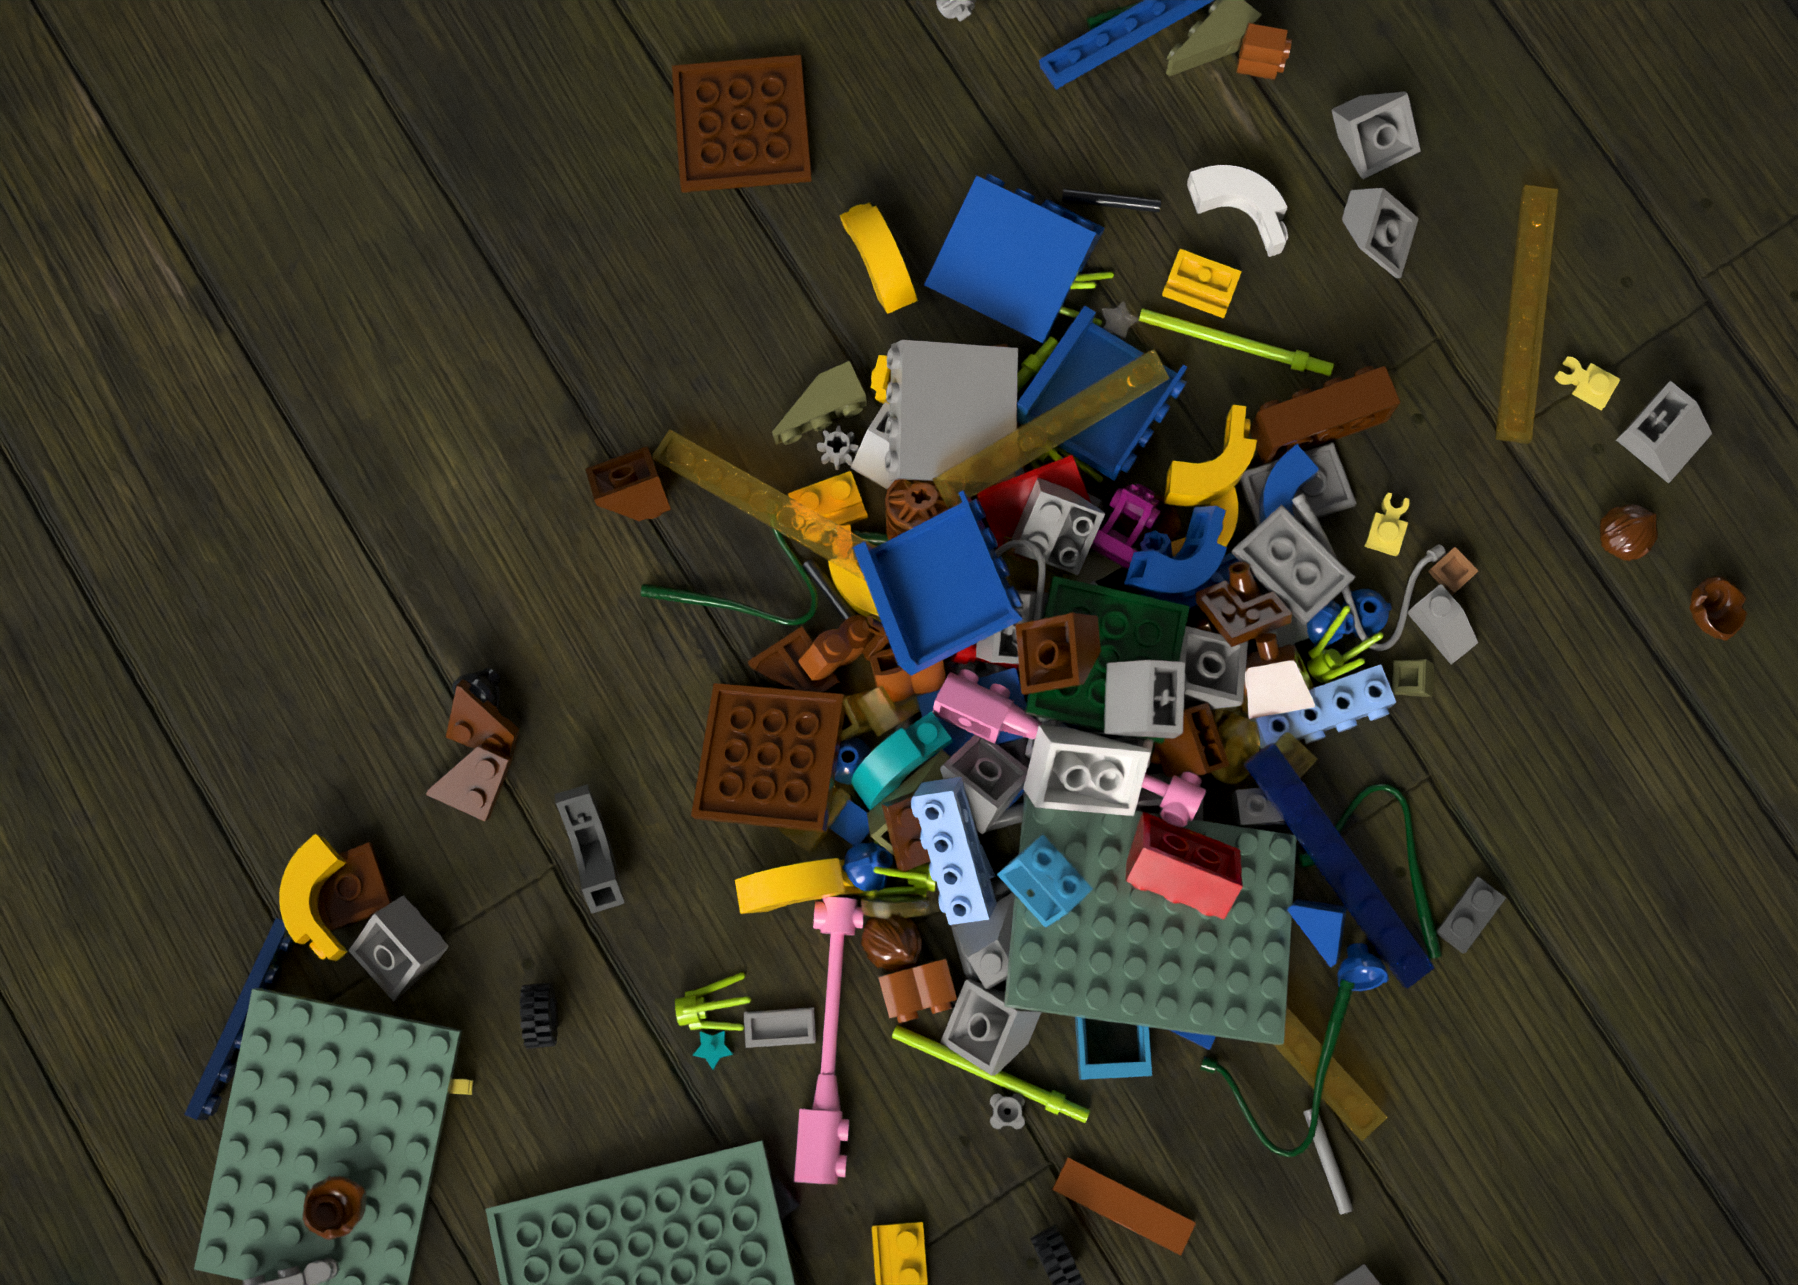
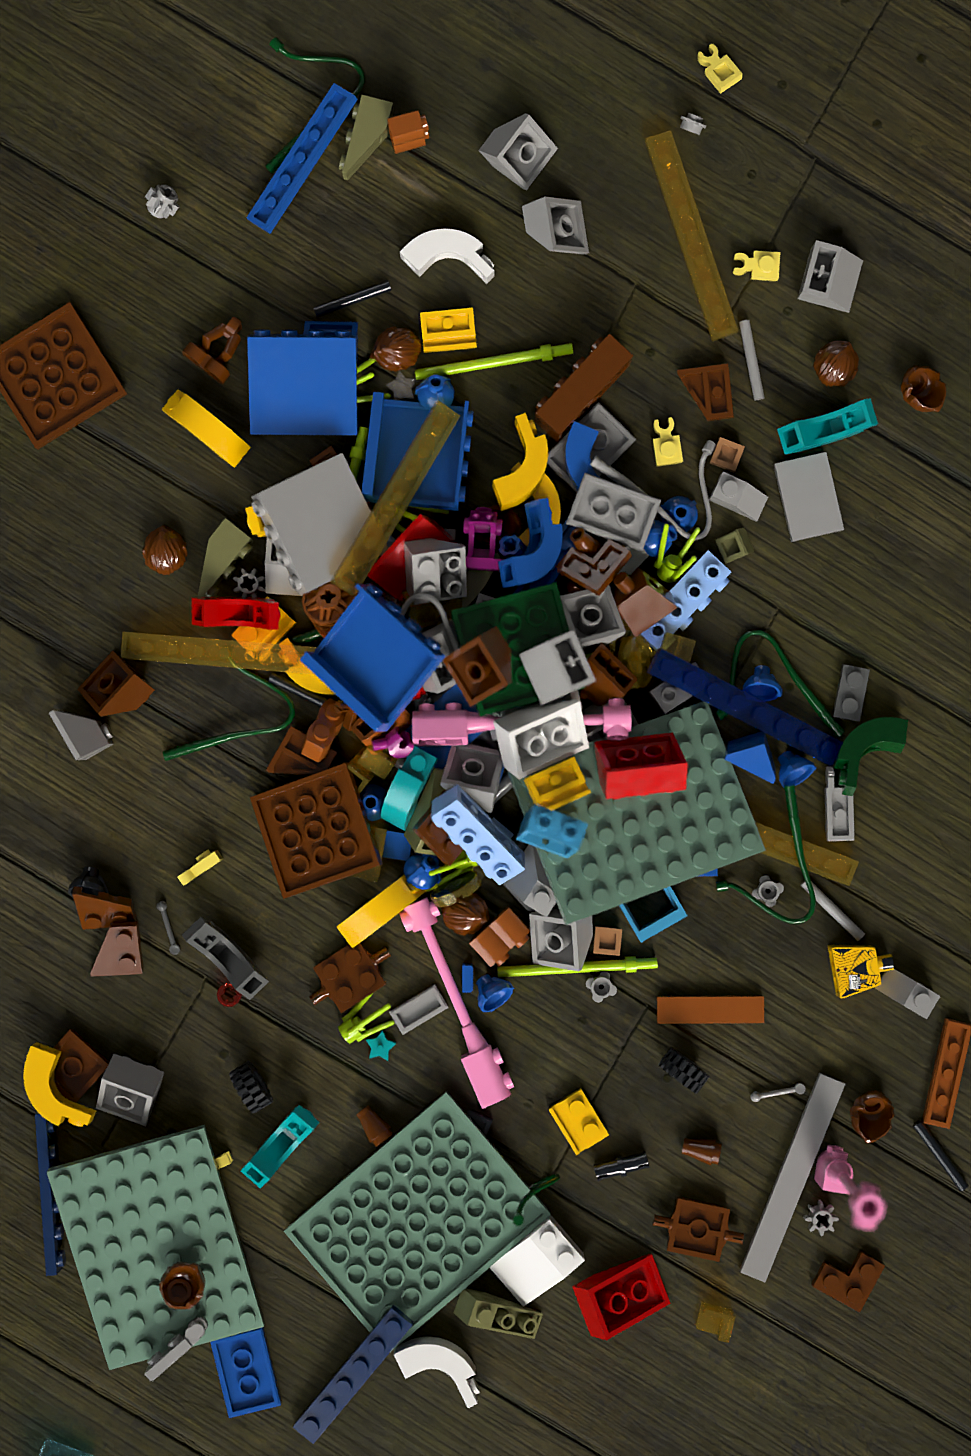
camera: 30 degrees left, 10 degrees up
none -> light grey slope [49,710,114,760]
none -> reddish brown hair [142,525,187,575]
none -> dark grey hinge [157,901,181,955]
none -> light yellow plate [178,849,223,886]
none -> reddish brown piece [182,317,243,385]
none -> red arch [192,597,281,630]
none -> clear red bush [217,982,242,1007]
none -> teal arch [240,1105,320,1188]
none -> reddish brown plate [309,942,391,1013]
none -> reddish brown cone [356,1106,393,1147]
none -> reddish brown hair [370,326,422,372]
none -> magenta piece [371,726,414,758]
none -> blue piece [415,375,454,413]
none -> blue tile [462,963,473,993]
none -> blue piece [476,974,514,1012]
none -> yellow plate [524,757,591,810]
none -> medium nougat plate [593,926,622,956]
none -> reddish brown wing [677,363,734,421]
none -> light grey plate [680,113,706,135]
none -> light yellow plate [698,44,742,94]
none -> light grey bar [739,320,764,400]
none -> blue piece [743,665,782,702]
none -> light grey plate [752,875,784,907]
none -> light grey tile [773,452,844,542]
none -> teal arch [777,398,878,454]
none -> light grey hinge [825,766,854,841]
none -> torso [828,945,894,998]
none -> dark green arch [834,717,908,796]

